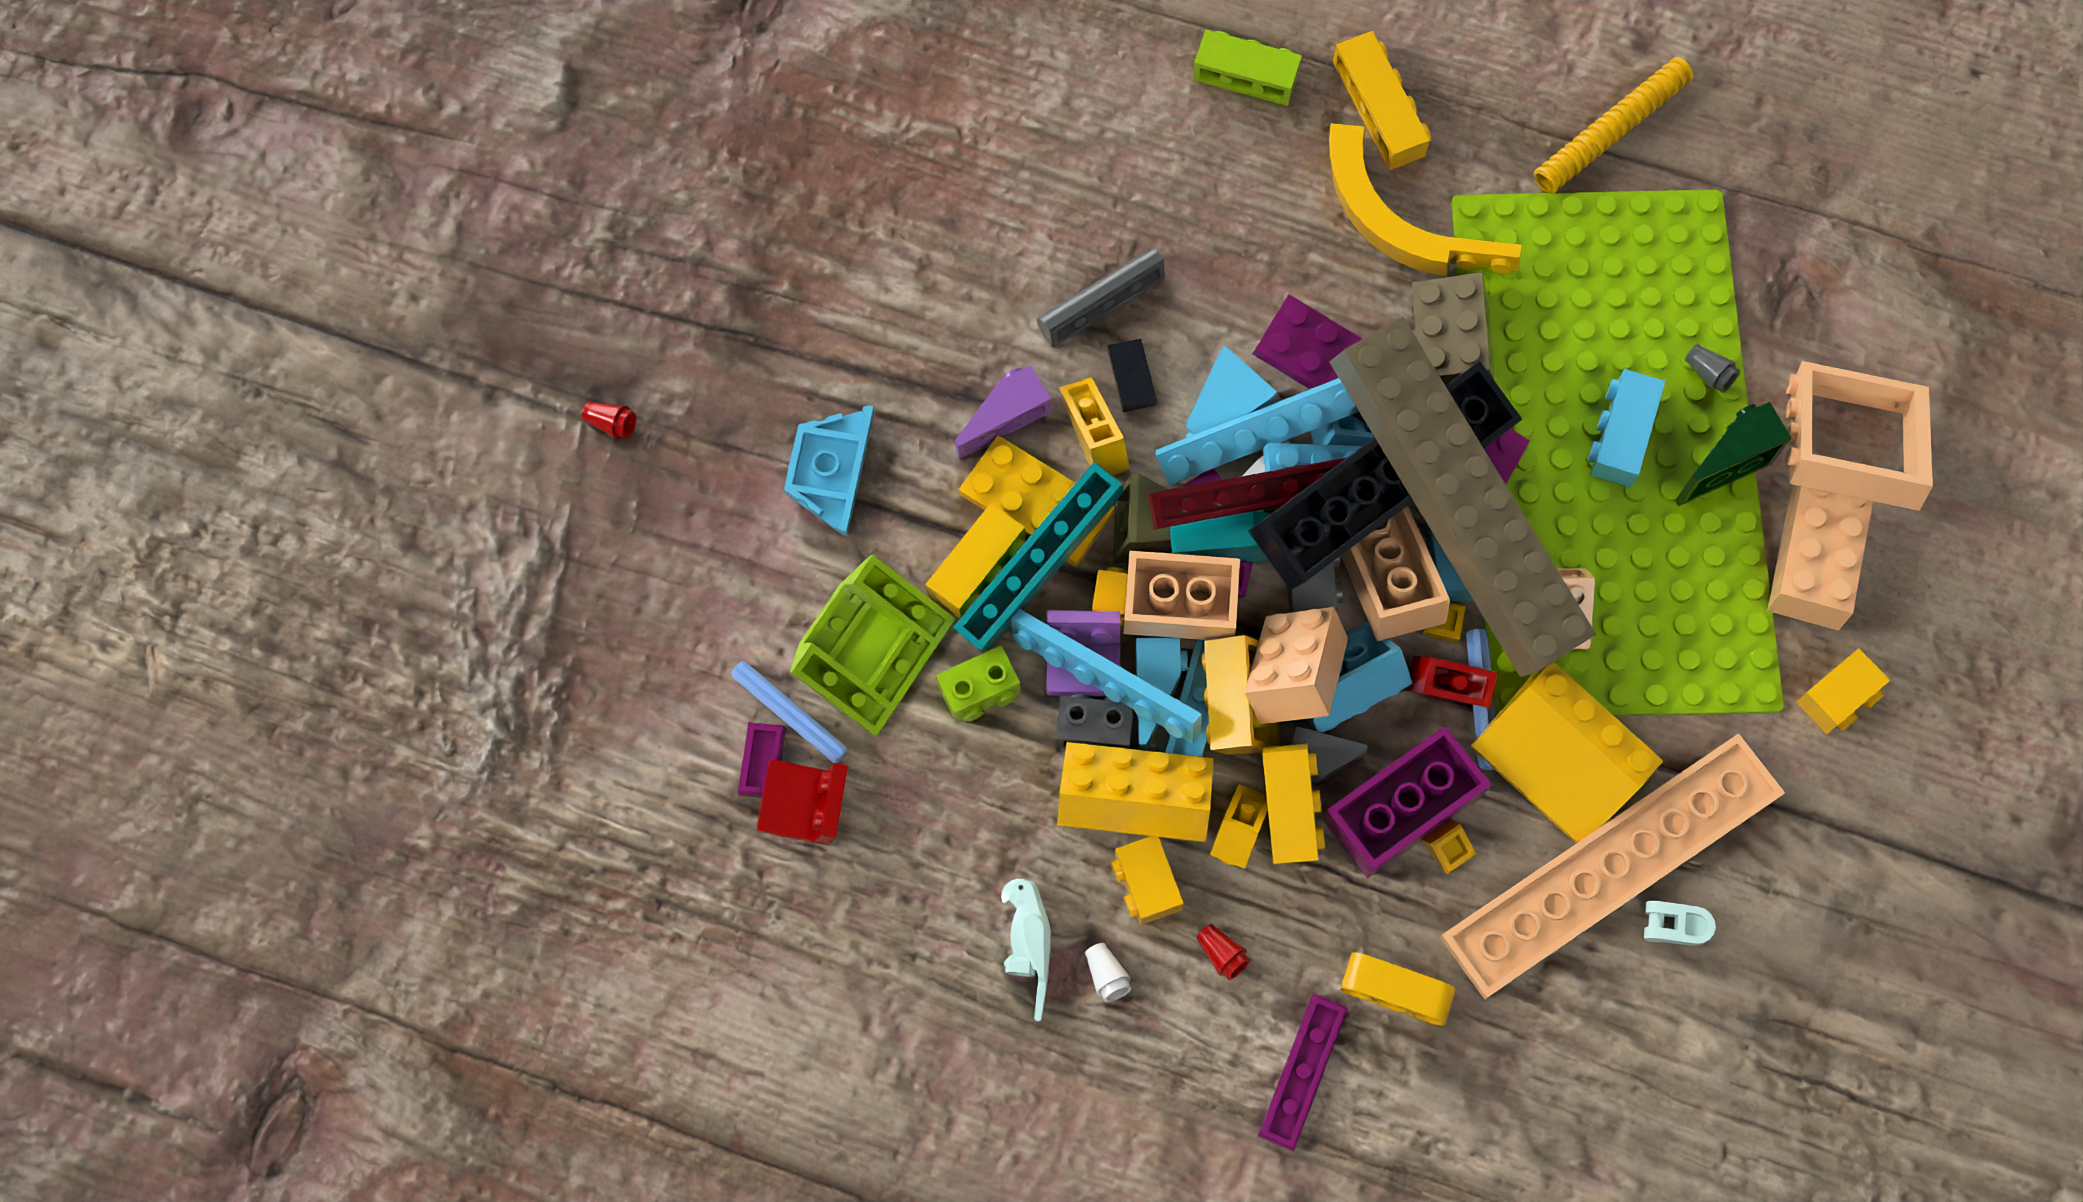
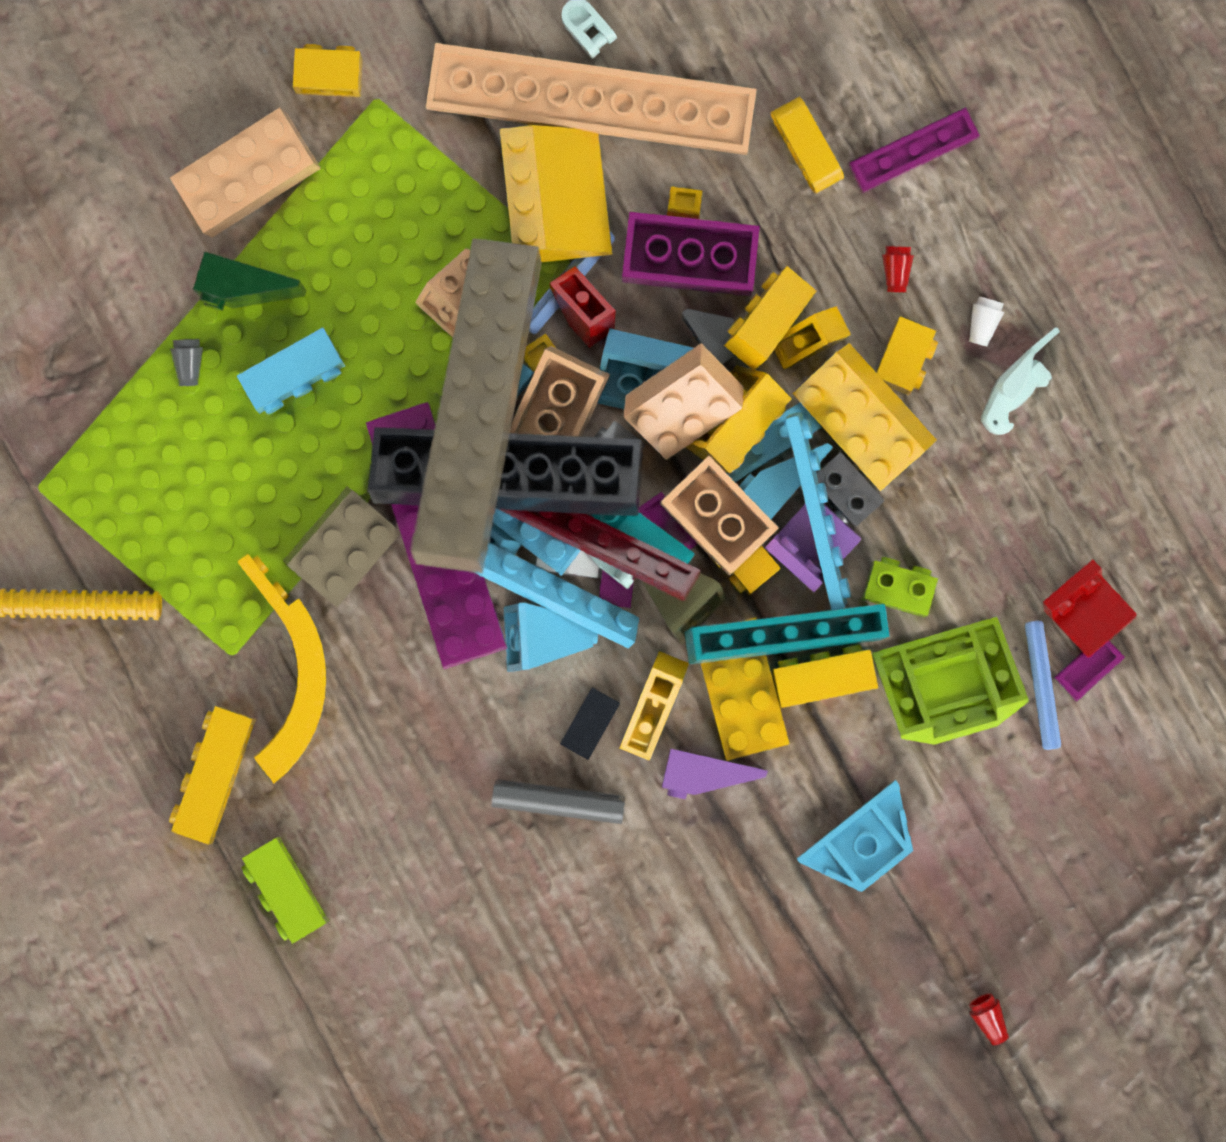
camera: 140 degrees left, 15 degrees up
light nougat window [1785,361,1933,511] -> none

